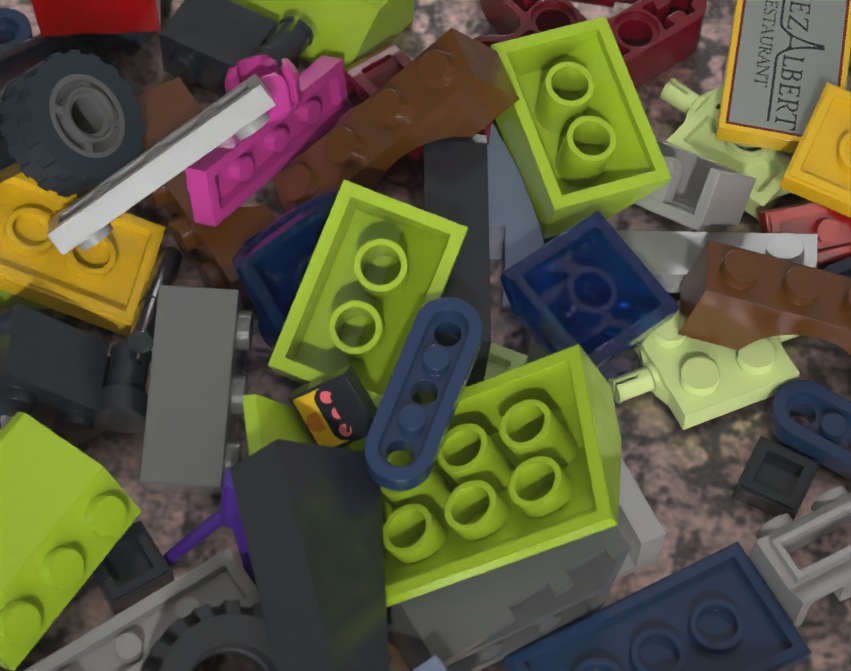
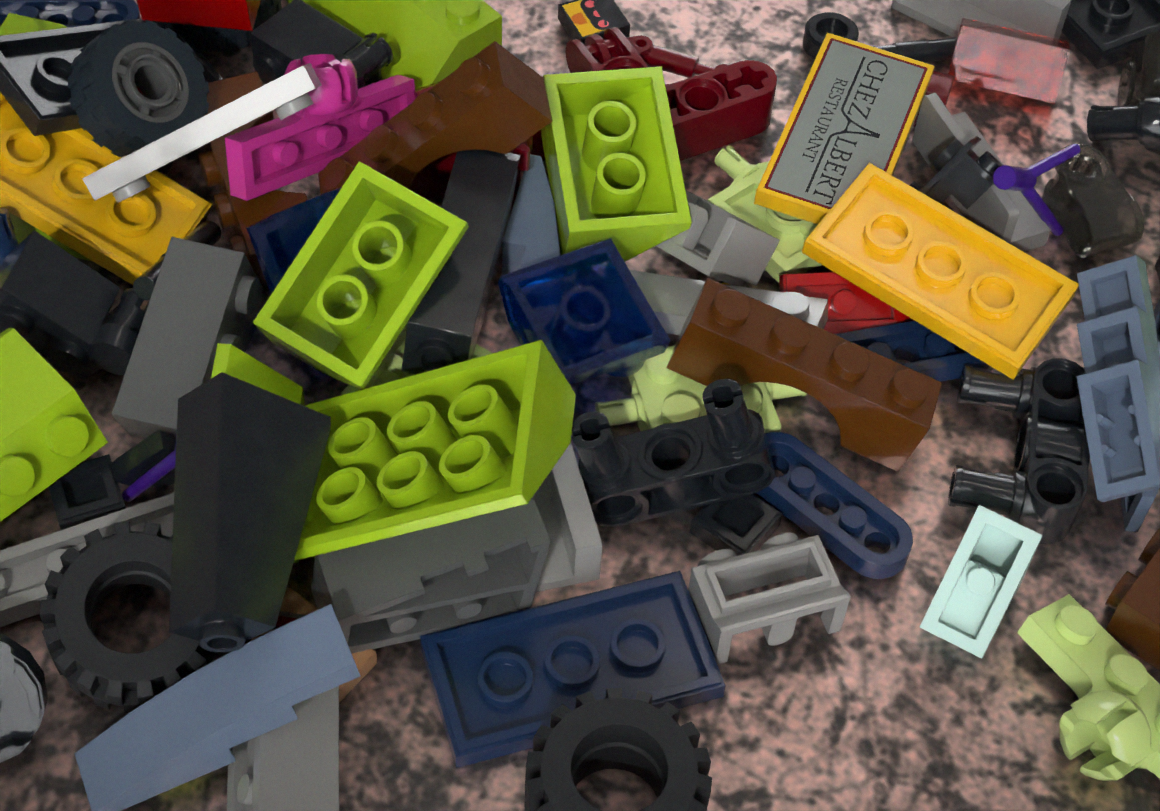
camera: 10 degrees right, 5 degrees down
black tile [288,364,377,448] -> none
dark blue plate [364,297,483,491] -> none
none -> black tile [111,430,176,487]
none -> black piece [572,379,775,527]

